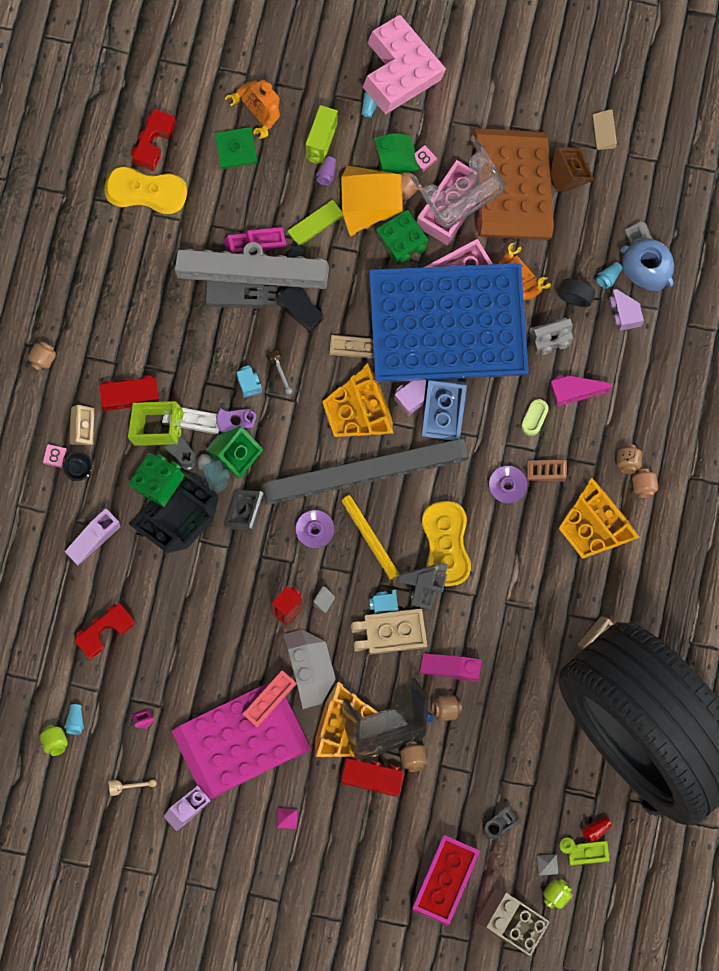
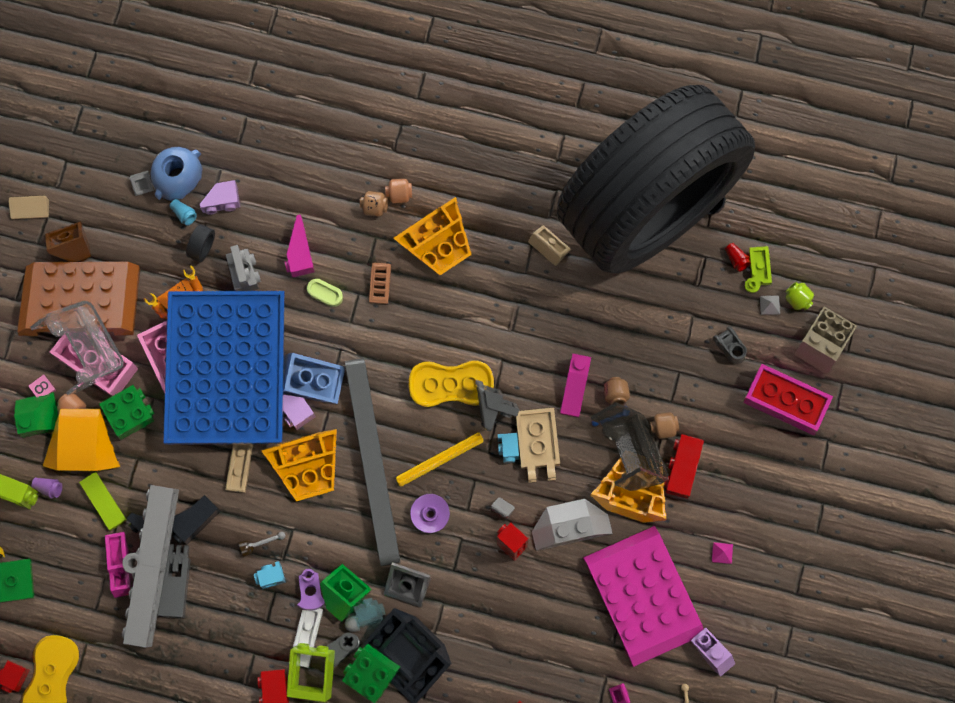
camera: 80 degrees left, 0 degrees up
coral hinge [243,671,297,728] -> none
medium lavender dish [489,466,527,504] -> none

